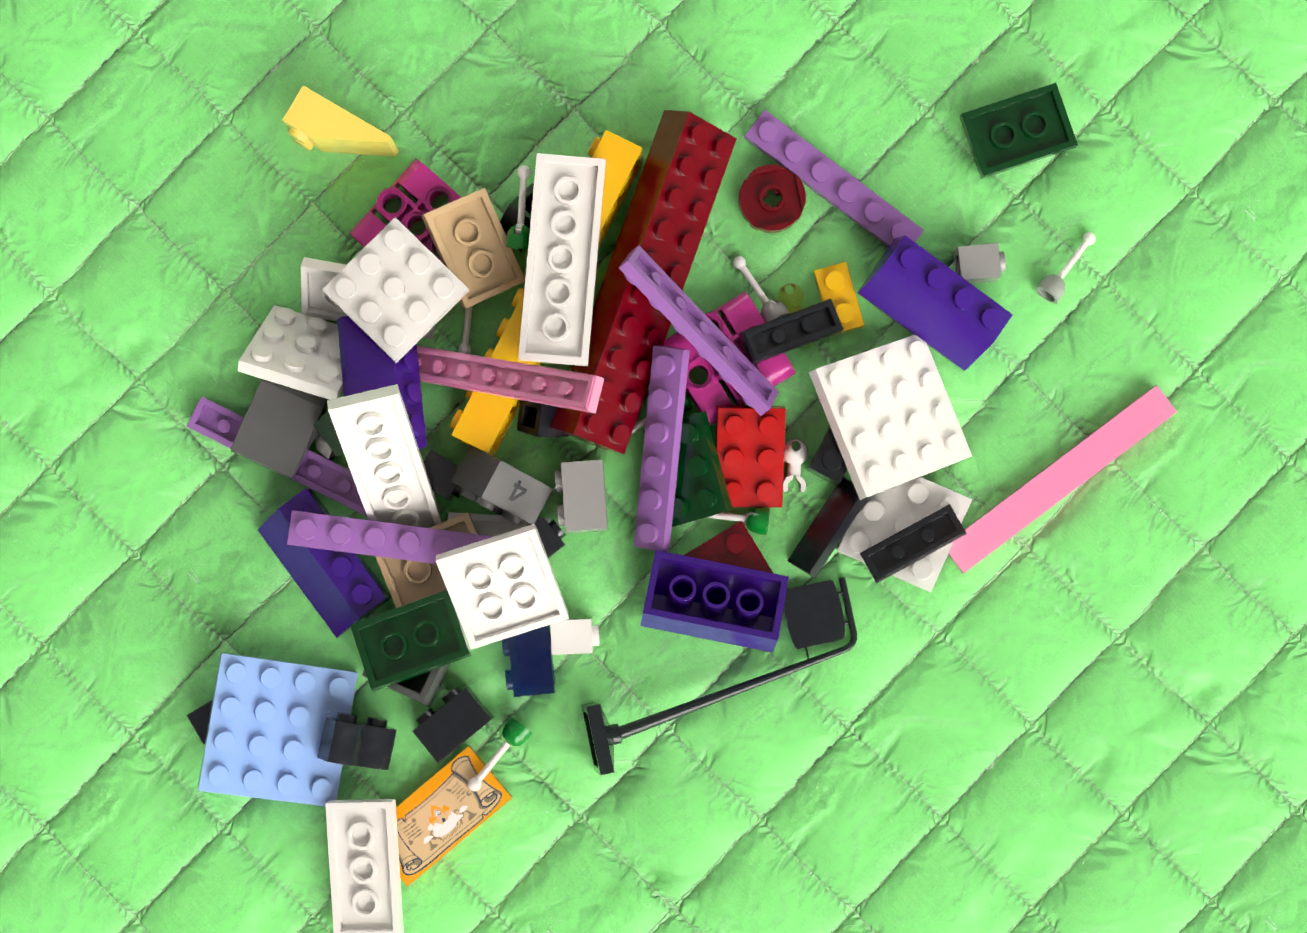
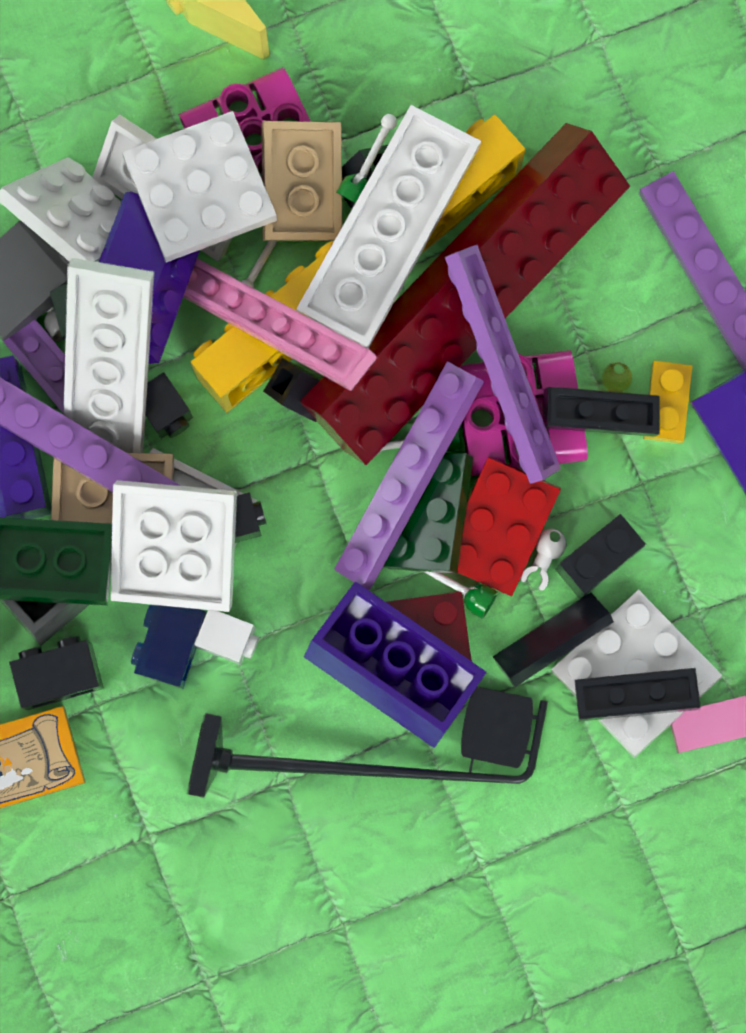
camera: 25 degrees right, 5 degrees down
dark grey brick [450,445,553,525] -> none
hinge [468,717,532,791] -> none
light grey brick [555,460,608,533] -> none
hinge [733,256,790,323] -> none
dark red plate [739,164,806,233] -> none
white plate [809,335,972,500] -> none

